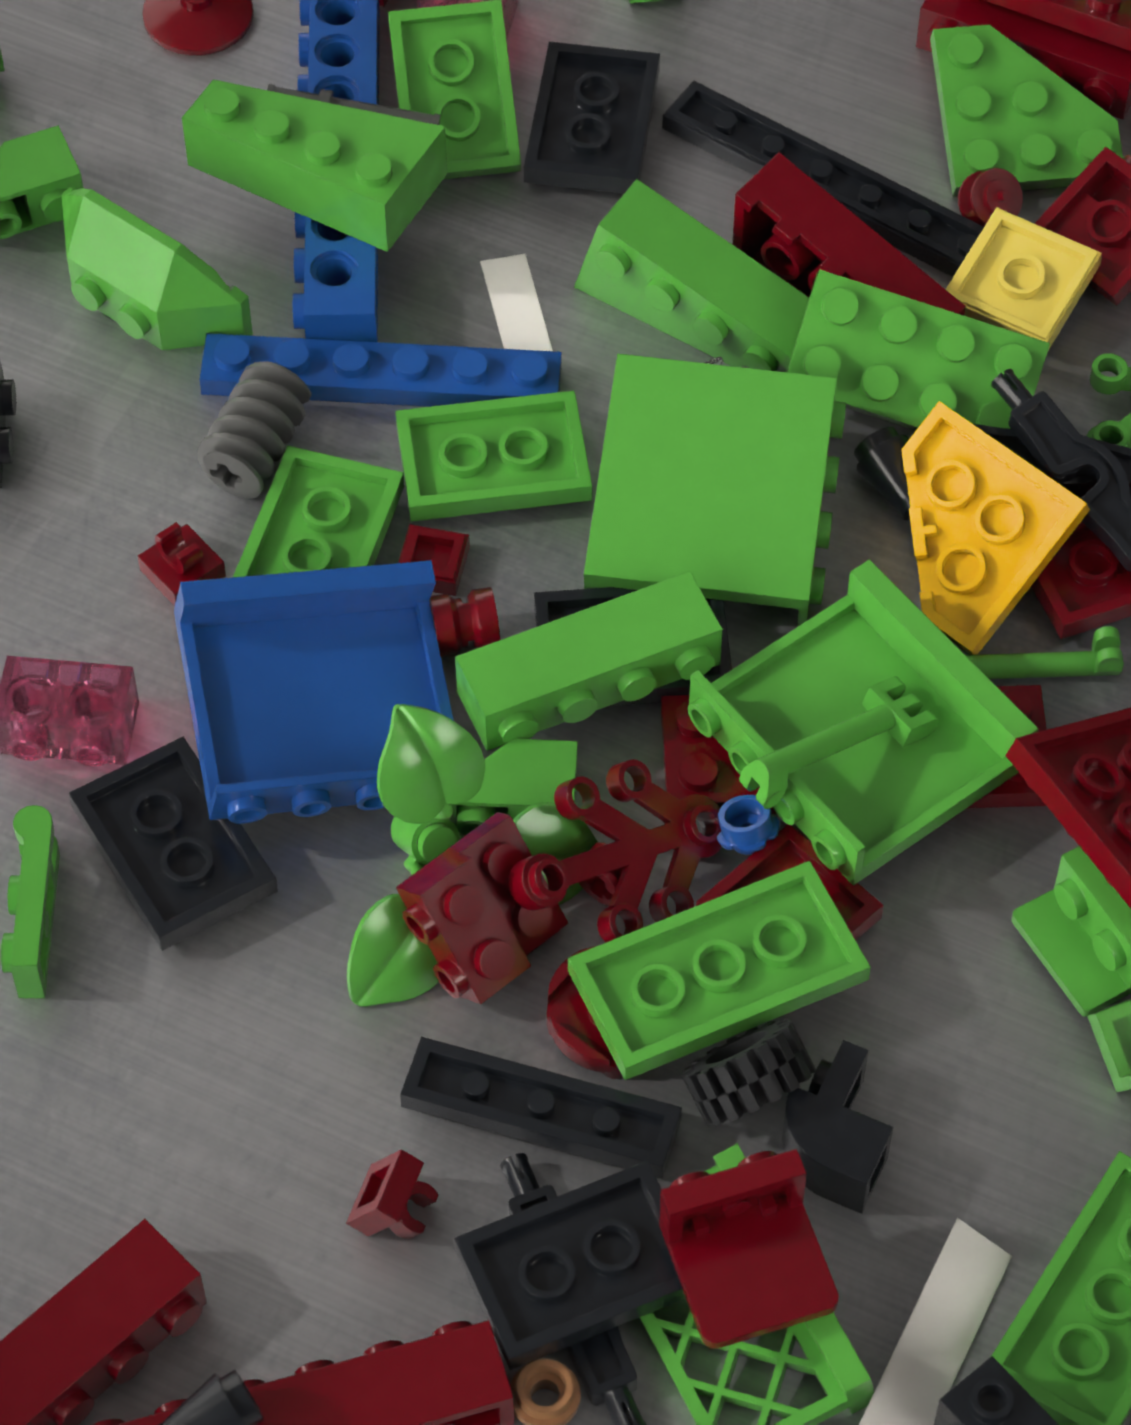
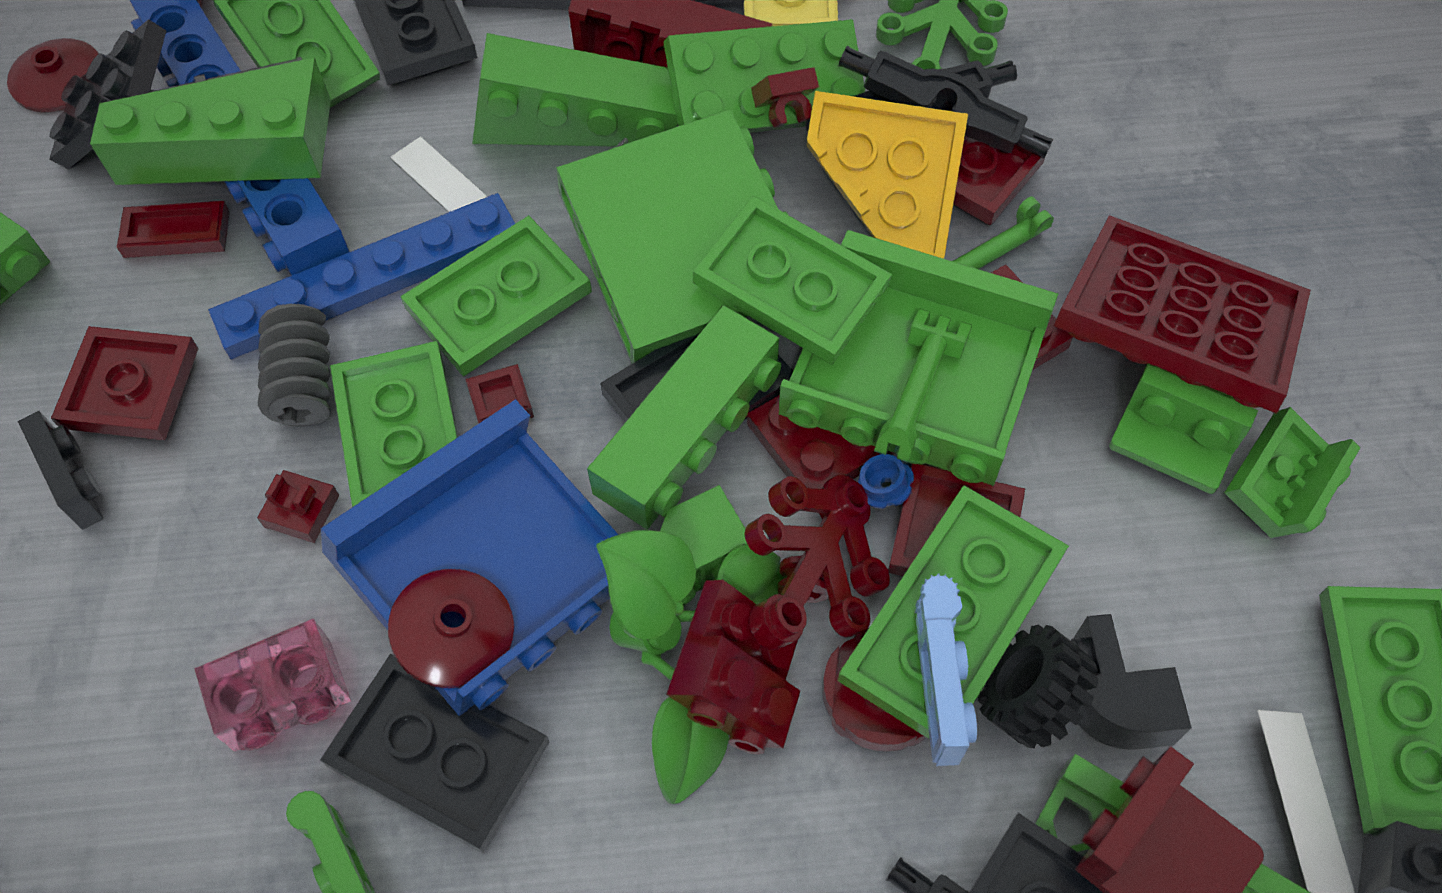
camera: 30 degrees left, 5 degrees up
bright green wedge [61,187,253,350] -> none
black plate [400,1036,682,1179] -> none
dark red wheel [429,587,501,658] -> none
black cone [854,427,910,520] -> none
none -> black plate [49,19,166,169]
none -> dark red plate [51,326,199,440]
none -> dark red tile [116,201,230,258]
none -> dark red dish [388,569,514,688]
none -> bright green plate [693,195,892,365]
none -> dark red tile [751,67,819,128]
none -> light blue hinge [915,573,977,766]

